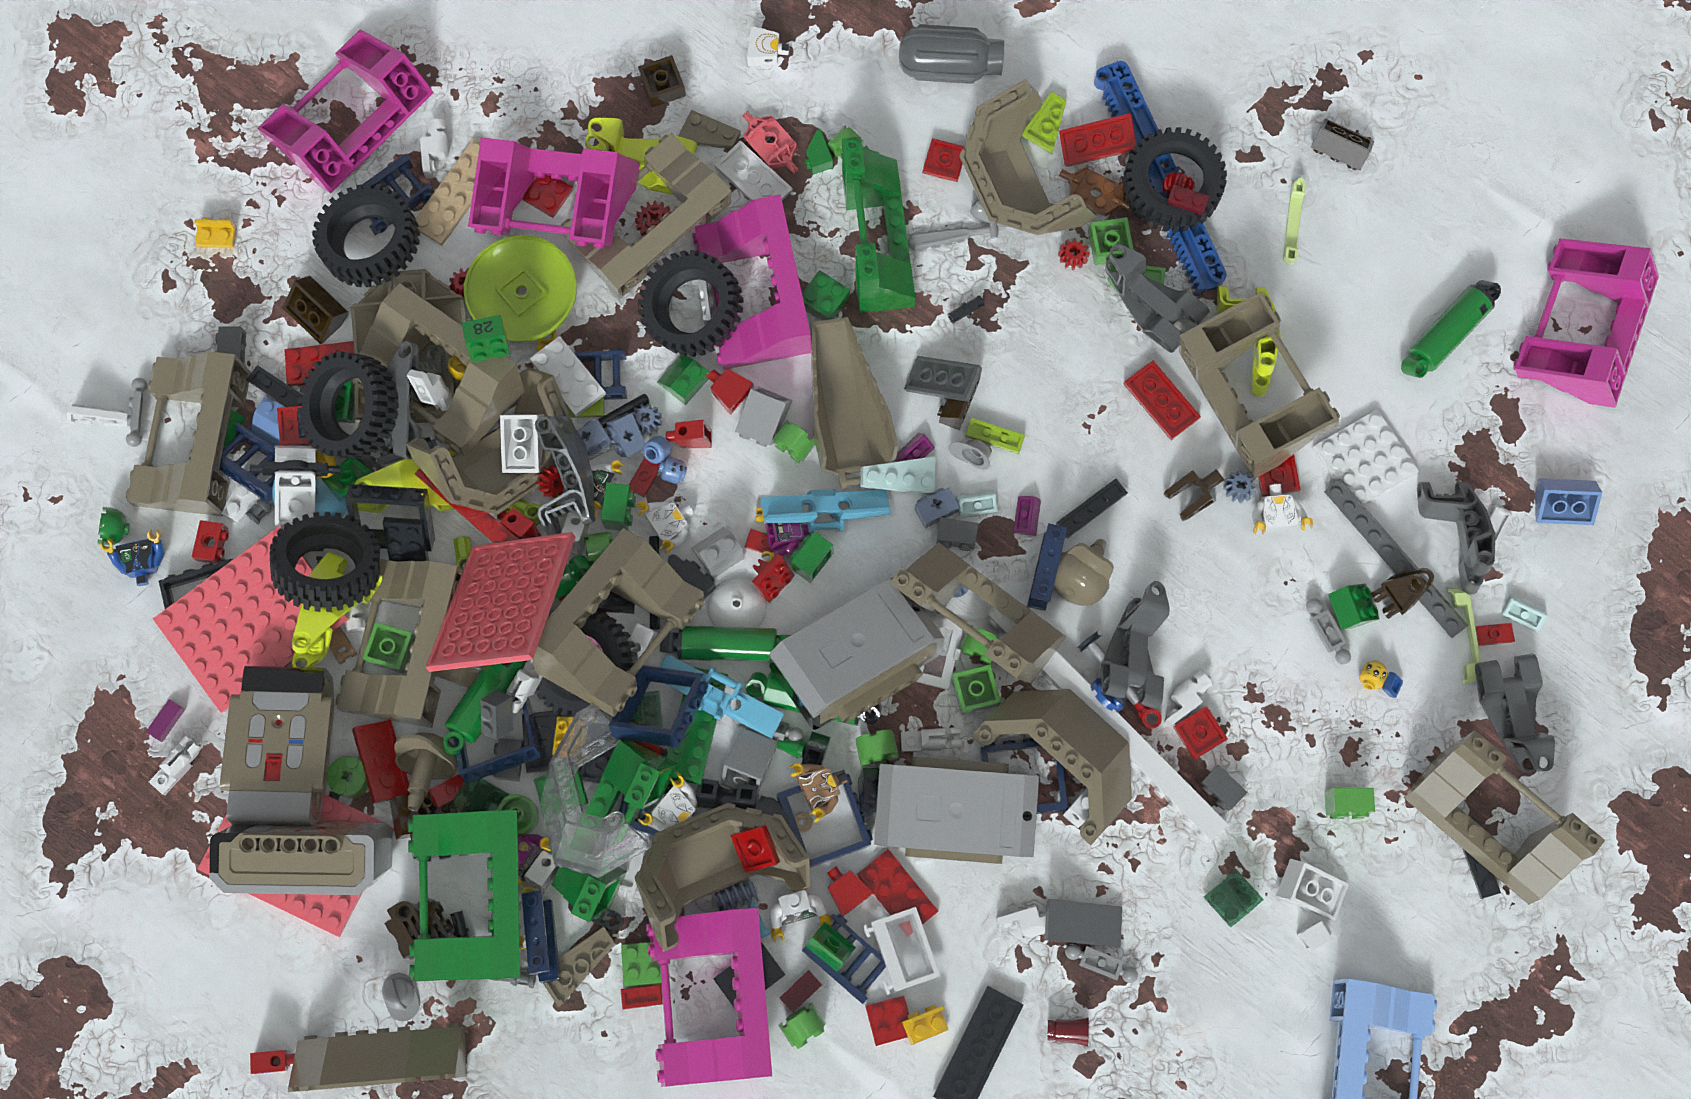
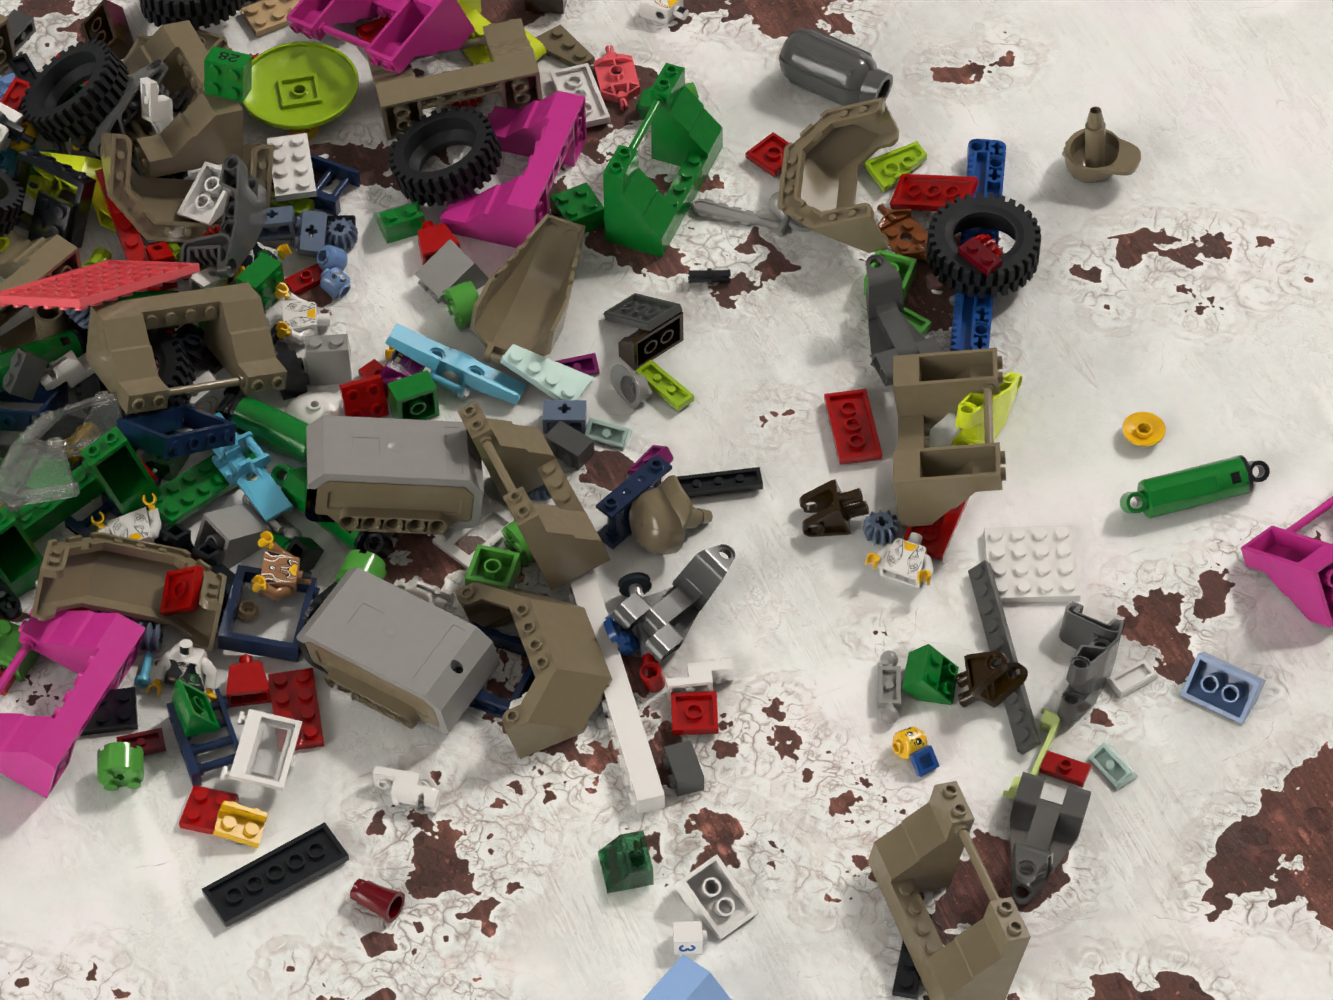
camera: 30 degrees right, 25 degrees down
red torso [666,420,712,448] -> none
dark grey tile [1044,899,1122,947] -> none
red gear [1058,238,1090,270] -> none
light grey plate [1065,944,1138,983] -> none
yellowish green piece [1283,177,1306,265] -> none
slope [1311,118,1375,171] -> none
bright green brick [1325,788,1375,820] -> none
none -> dark tan piece [1062,106,1141,183]
none -> yellow dish [1122,412,1166,446]

